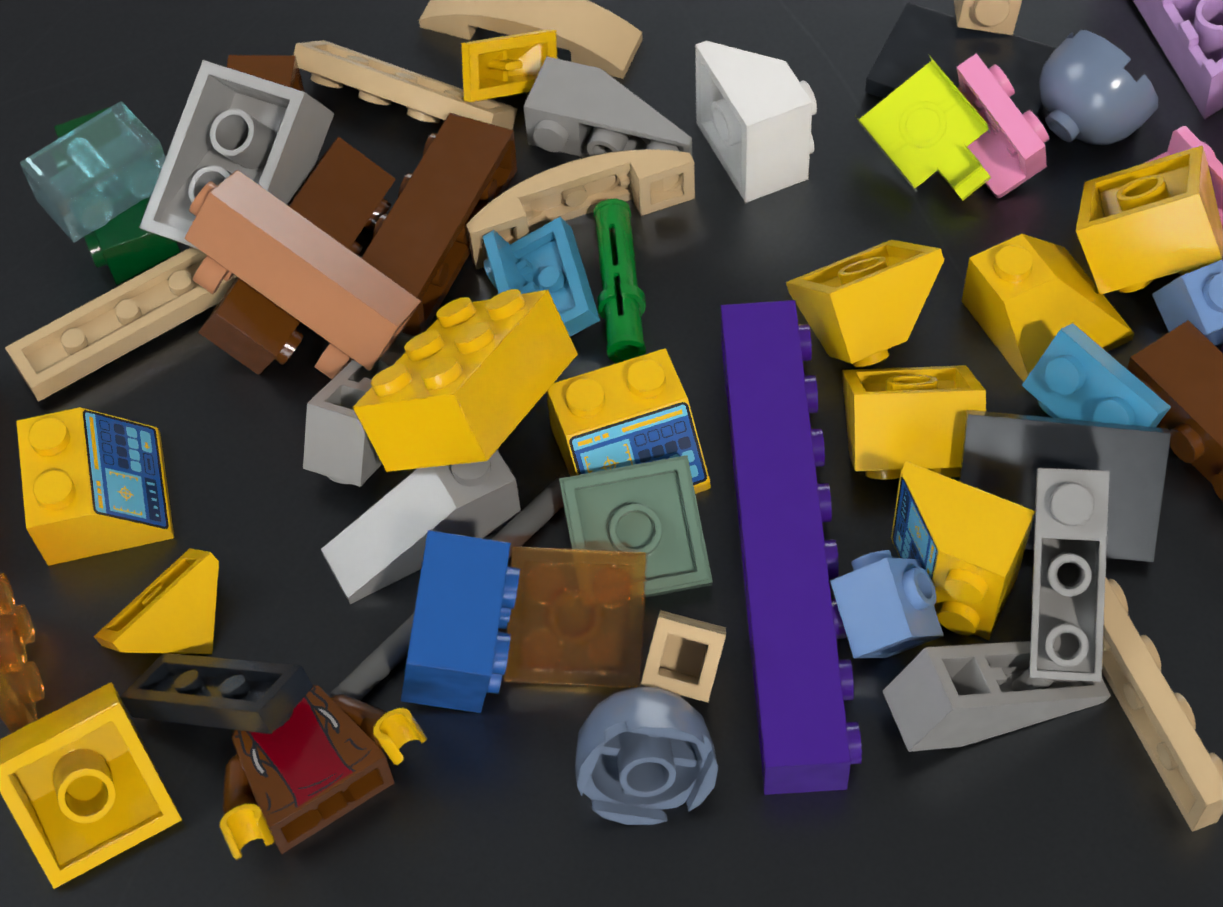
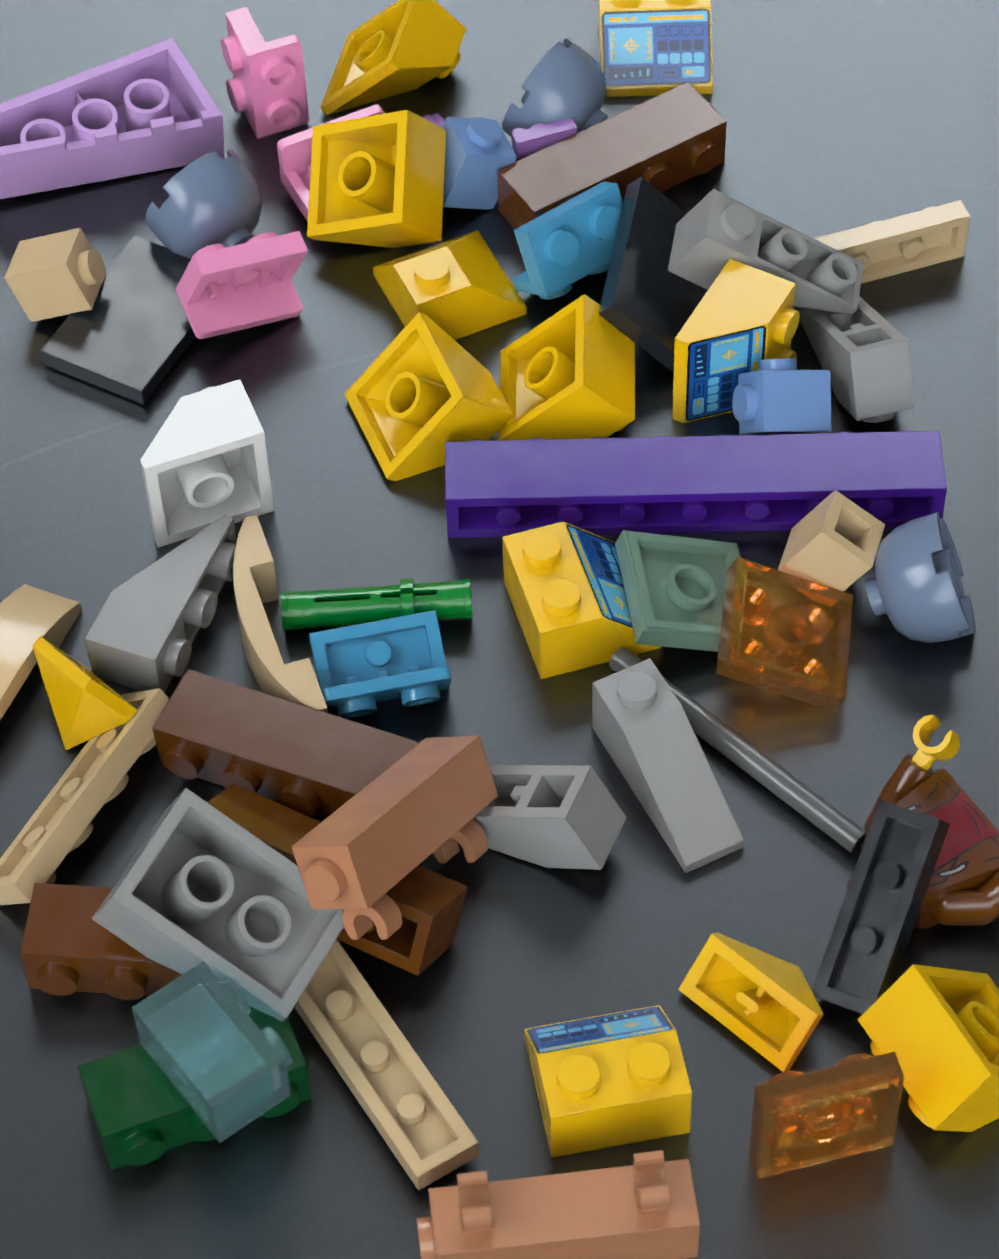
camera: 90 degrees left, 5 degrees down
yellow brick [353,289,578,472] -> none
blue brick [401,530,520,713] -> none
neon yellow piece [856,55,991,200] -> none

